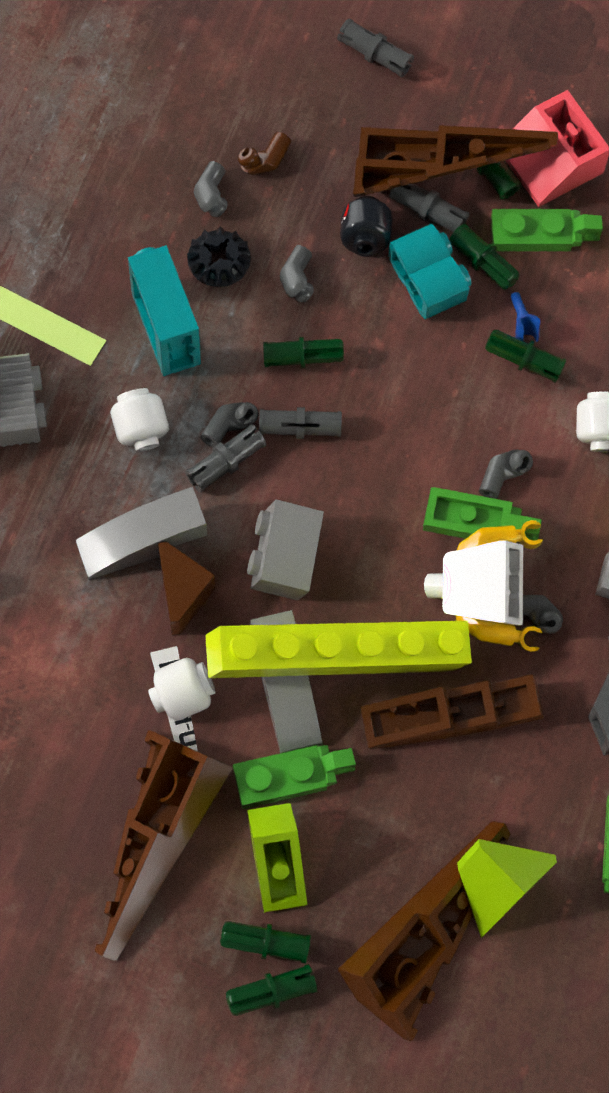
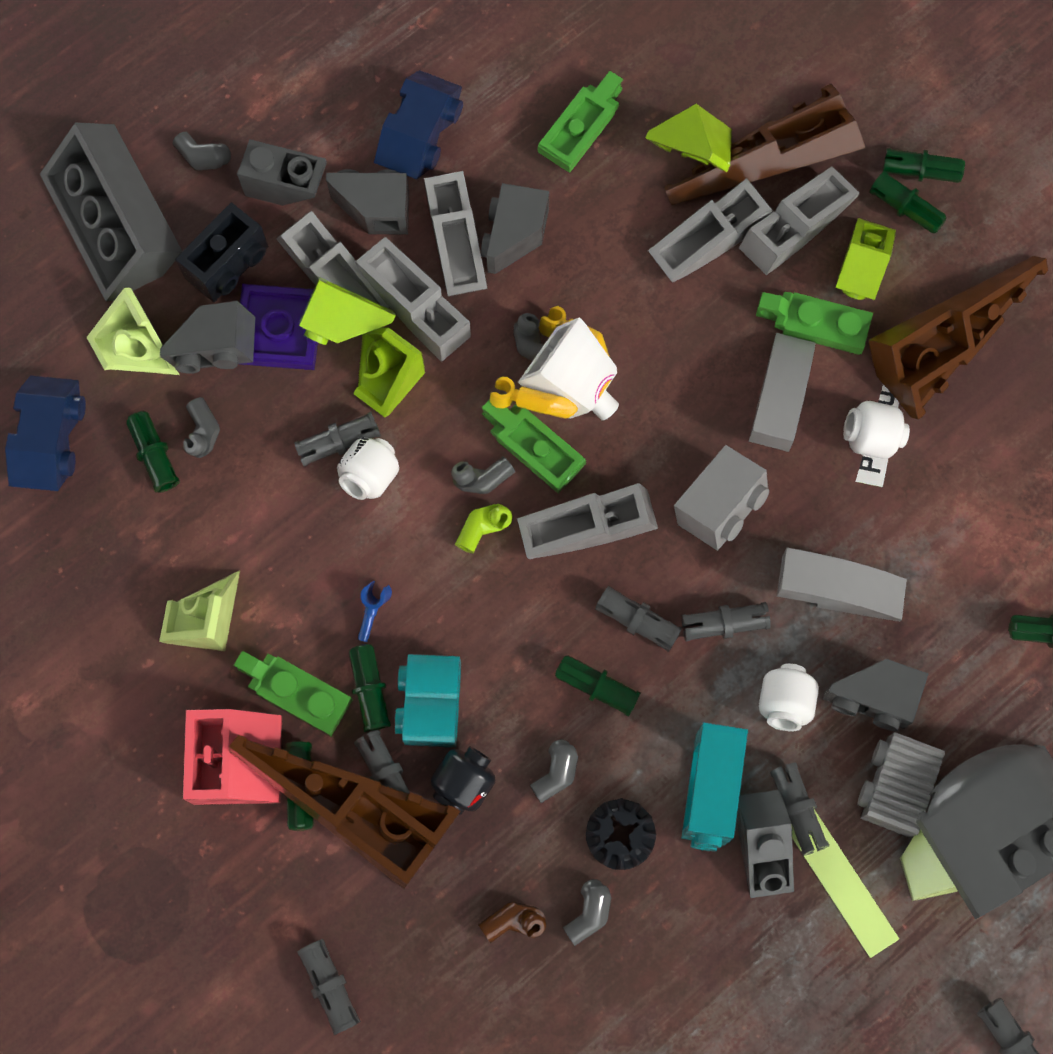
camera: 145 degrees left, 5 degrees up
reddish brown slope [158,542,215,636] -> none
dark grey arm [201,402,259,447] -> none
neon yellow brick [205,621,472,678] -> none
reddish brown slope [361,674,544,749] -> none
dark green axle [485,330,566,383] -> none
none -> lime arm [455,504,512,554]
none -> light grey slope [517,483,658,559]
none -> light grey slope [648,178,773,283]
none -> dark grey slope [737,790,794,898]
none -> light grey slope [739,166,859,275]
none -> dark grey pin [770,762,830,856]
none -> dark grey slope [822,659,928,731]

